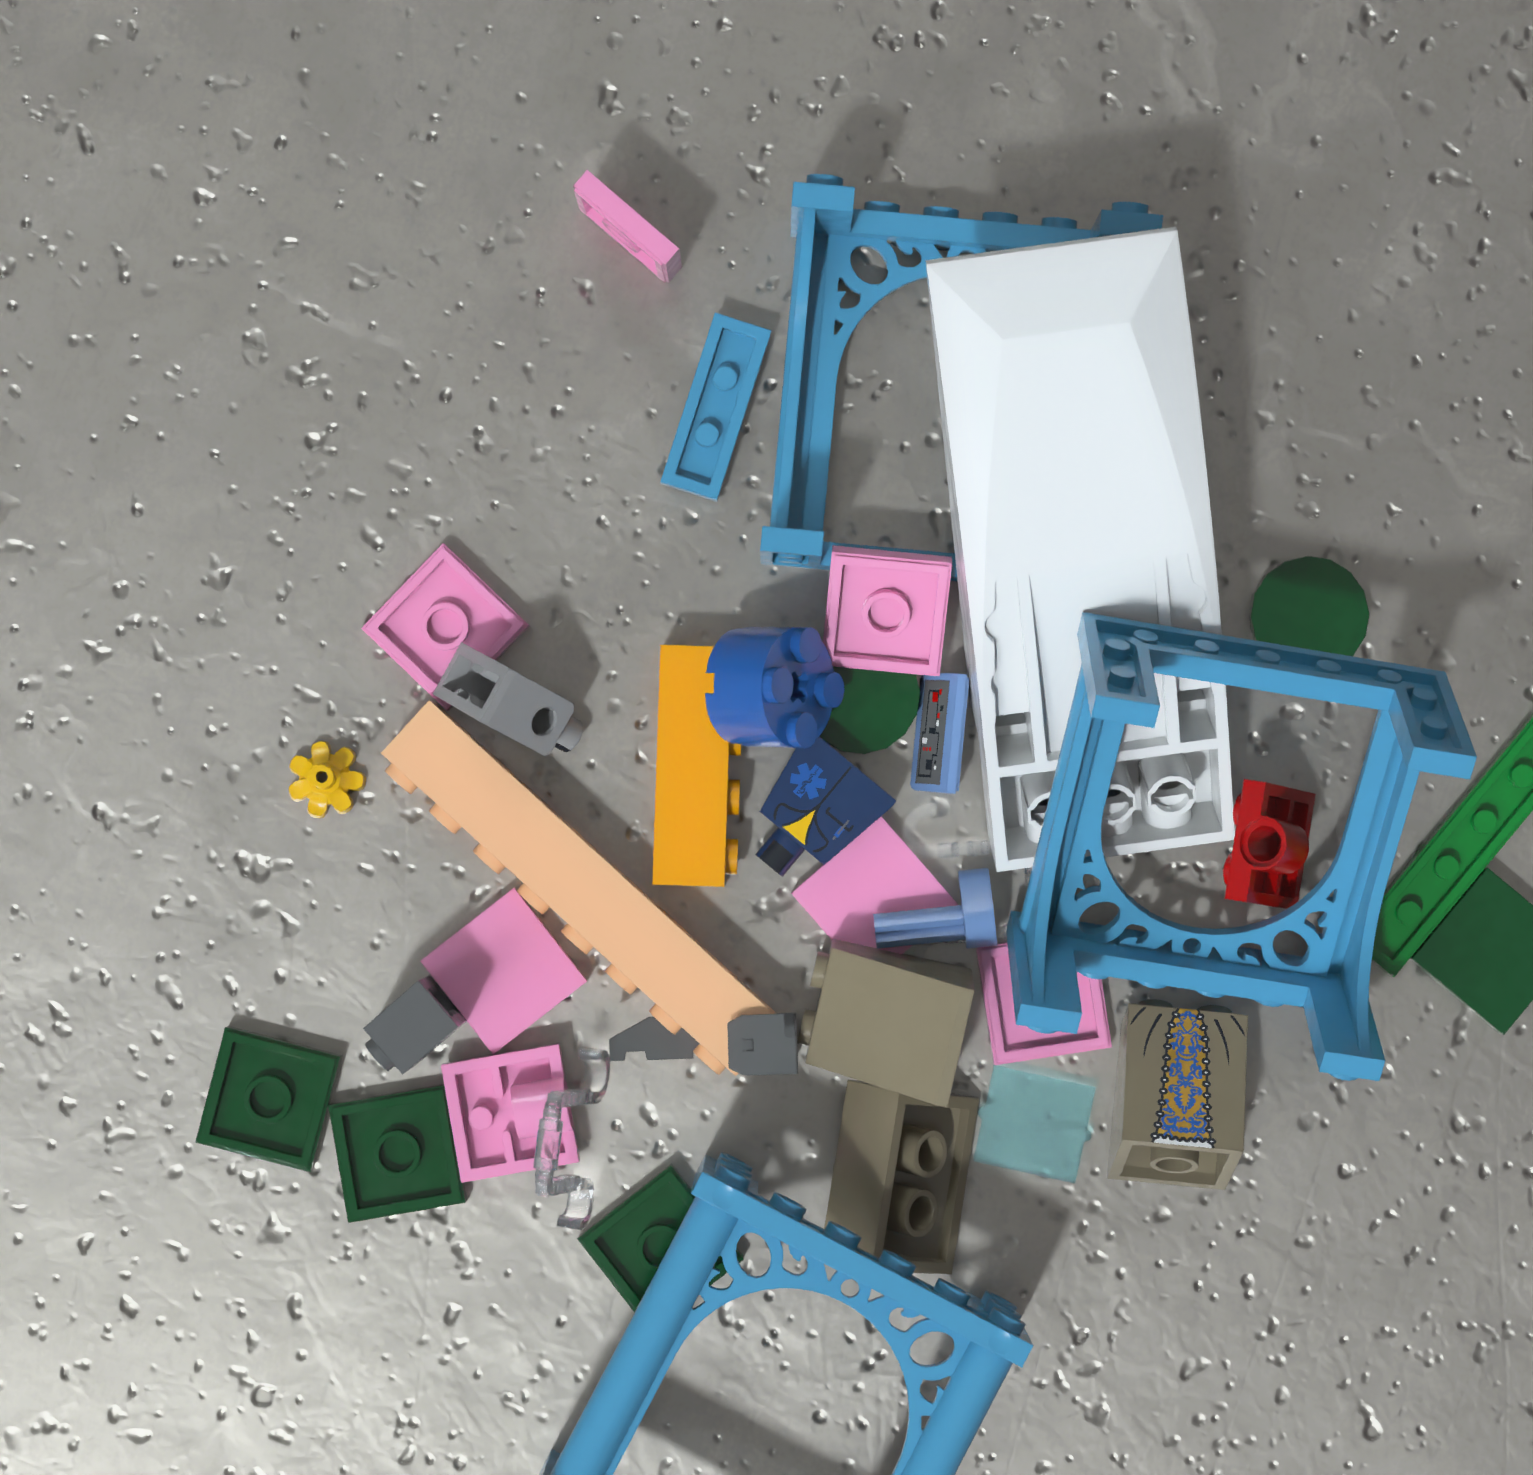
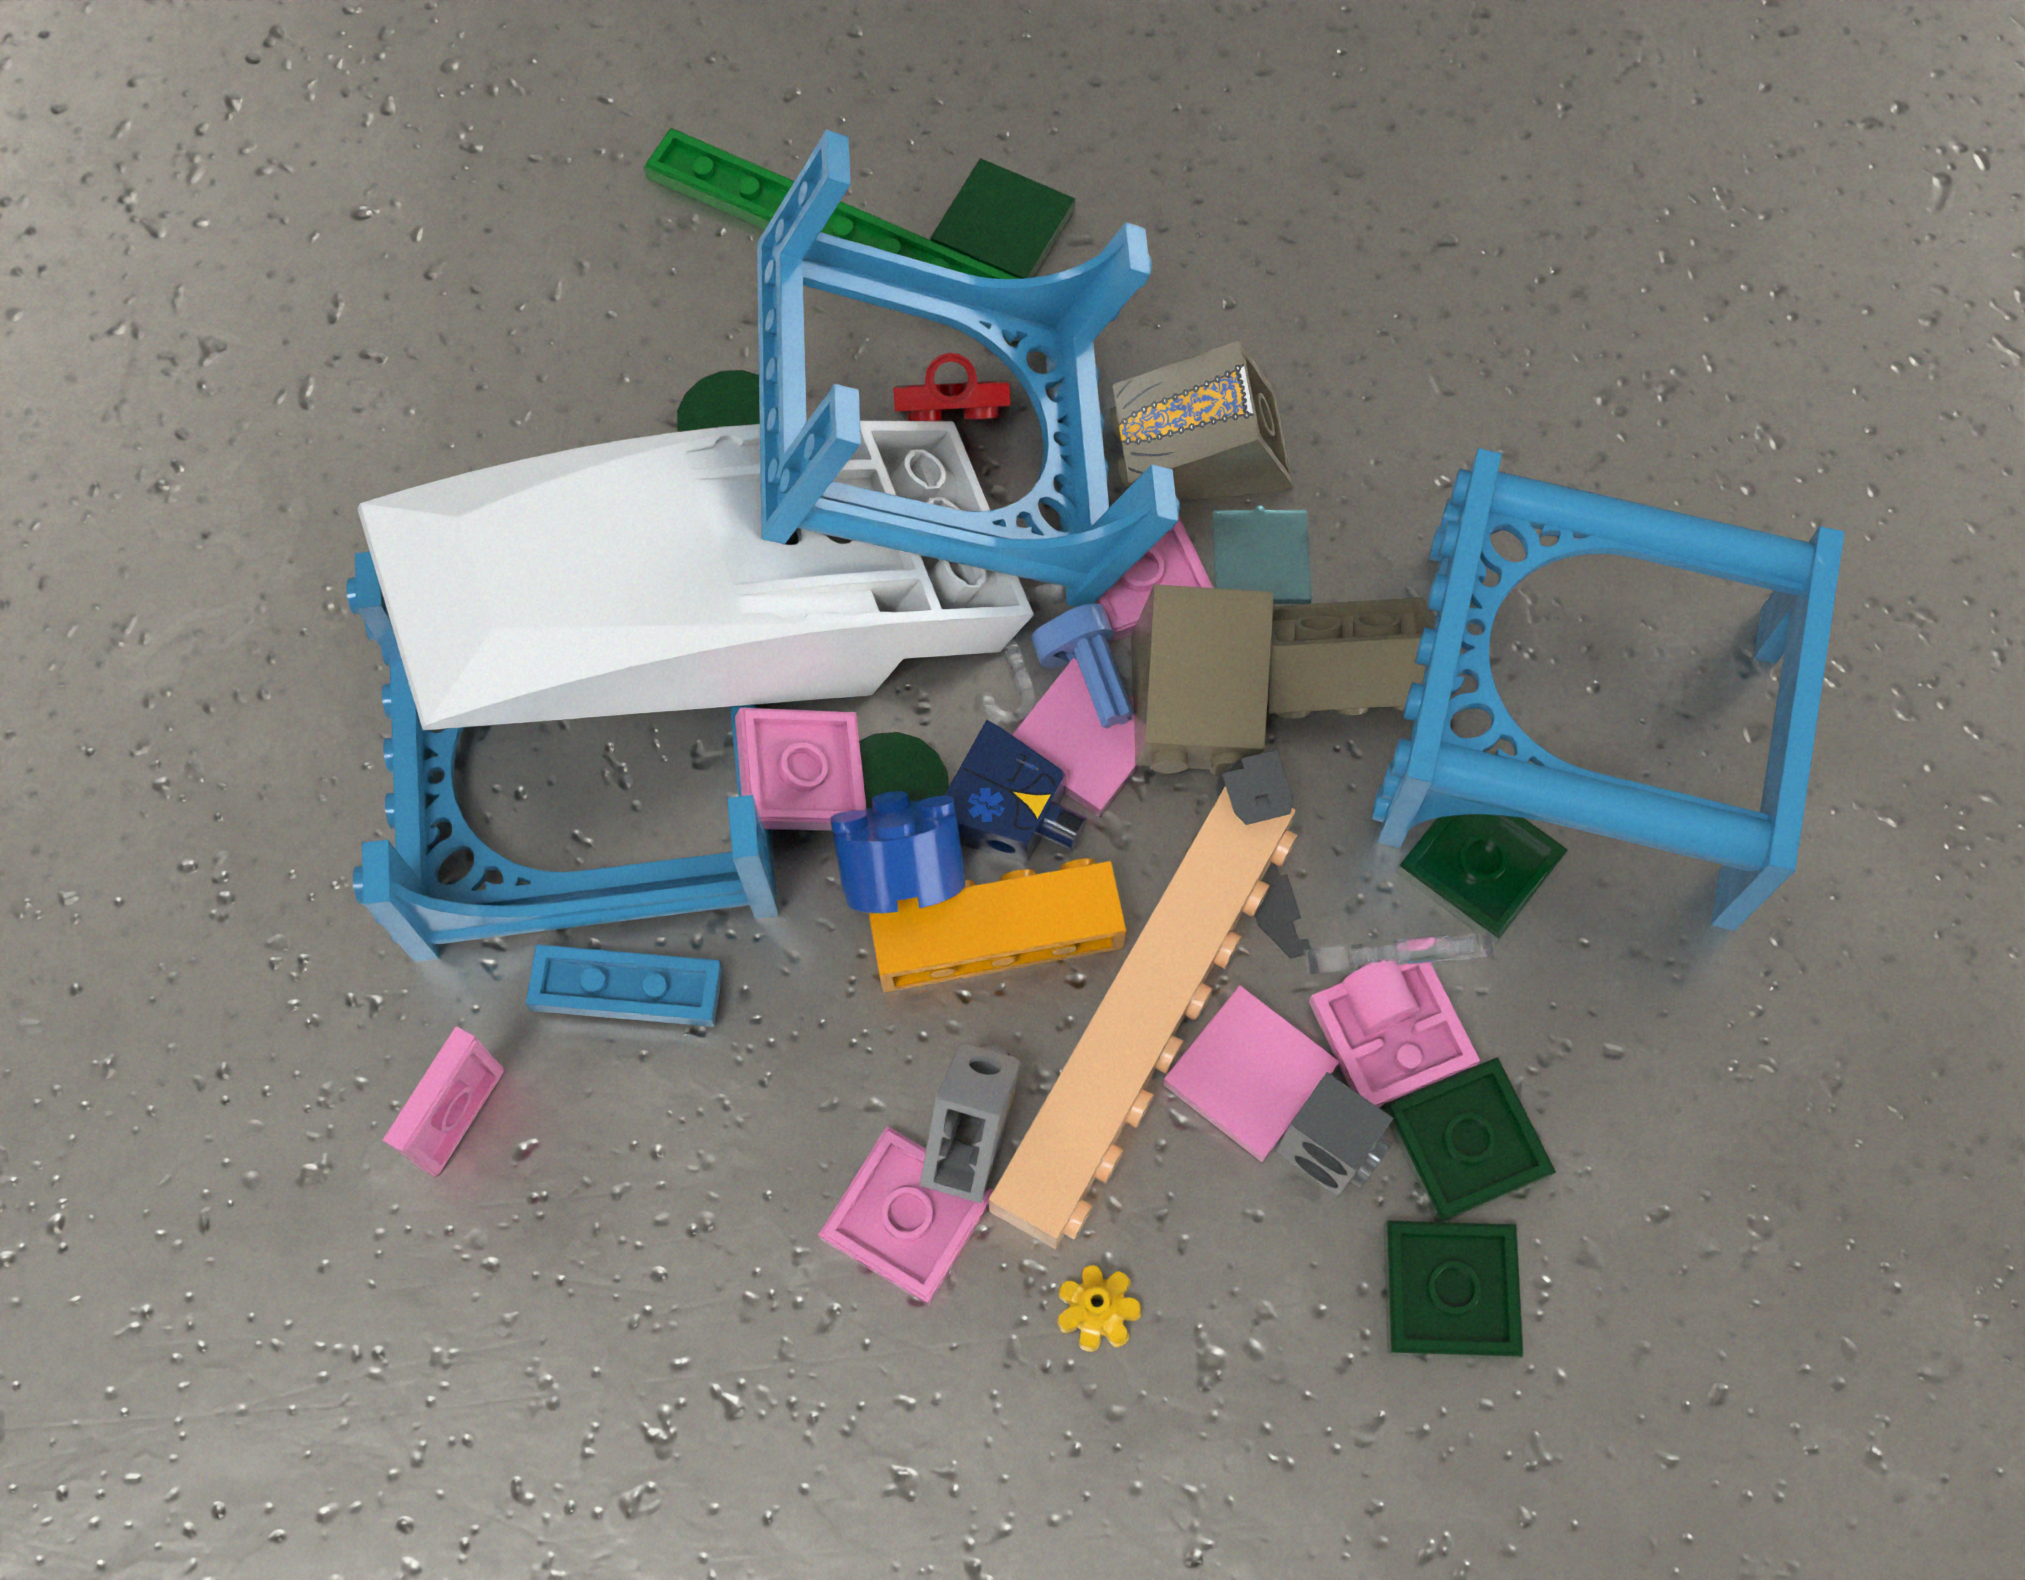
camera: 105 degrees left, 20 degrees down
slope [910,673,969,794] -> none

